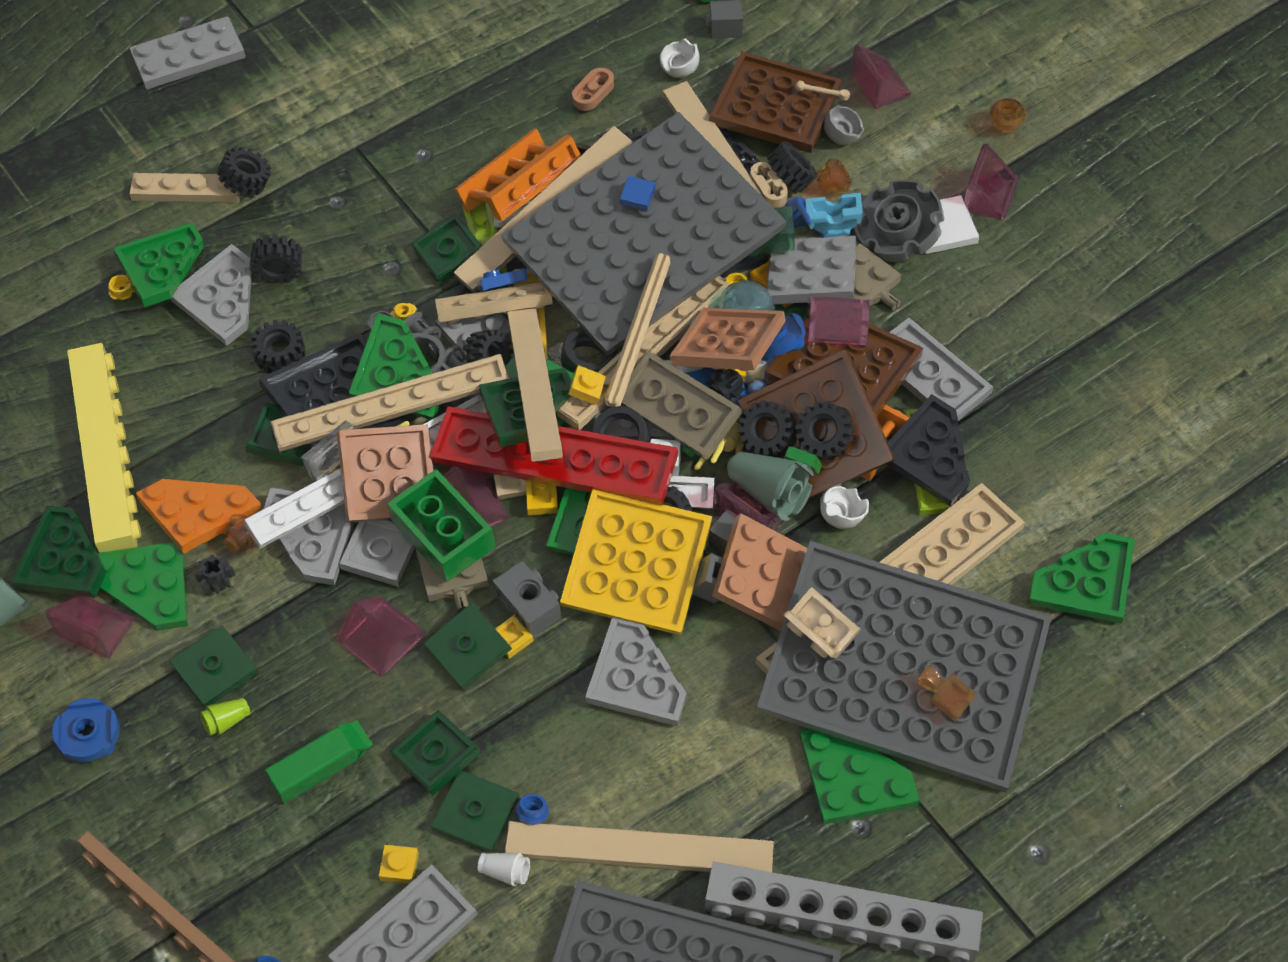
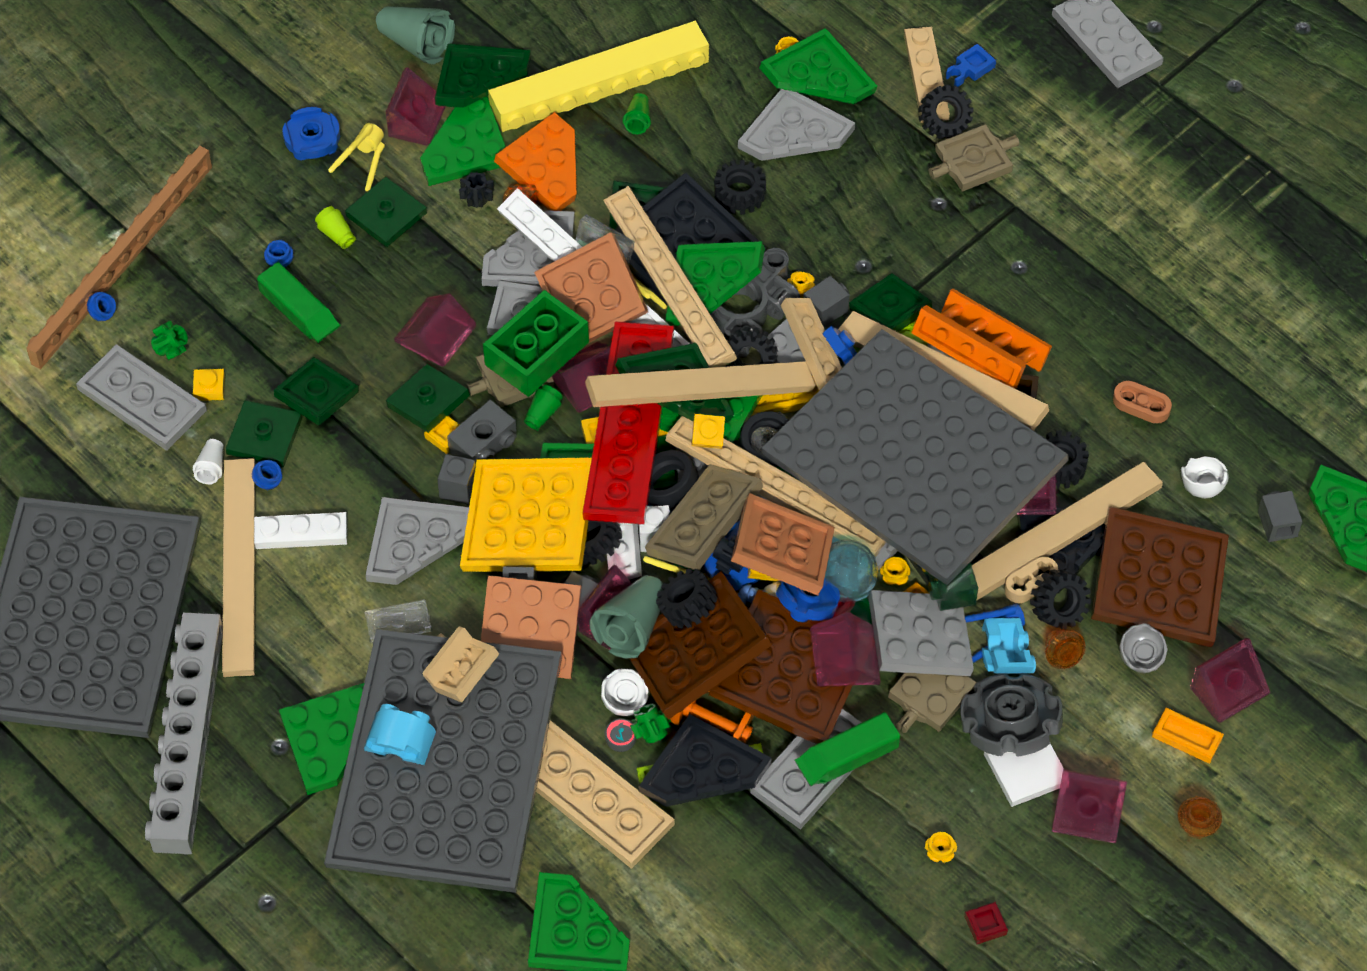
camera: 80 degrees right, 0 degrees up
black tyre [250,234,302,283] -> none
tan axle [605,253,671,407] -> none
blue tile [620,176,656,211] -> none
green tile [785,446,822,474] -> none
tan hinge [795,81,850,101] -> none
black tyre [795,401,854,459] -> none
clear orange plate [917,665,978,721] -> none
none -> green gear [151,321,188,360]
none -> white plate [254,512,347,549]
none -> blue plate [264,240,294,267]
none -> light yellow plant [328,123,385,192]
none -> clear plate [364,599,432,644]
none -> medium azure cylinder [364,704,436,765]
none -> dark grey brick [437,454,476,504]
none -> green cone [524,385,563,431]
none -> dark grey tile [605,719,637,752]
none -> green cone [623,93,651,135]
none -> green gear [630,704,671,743]
none -> green piece [794,712,900,786]
none -> dark grey brick [803,276,850,327]
none -> yellow plate [925,832,957,863]
none -> dark tan plate [928,124,1019,192]
none -> blue plate [946,44,996,87]
none -> dark red tile [964,902,1008,944]
none -> light orange tile [1152,708,1224,764]

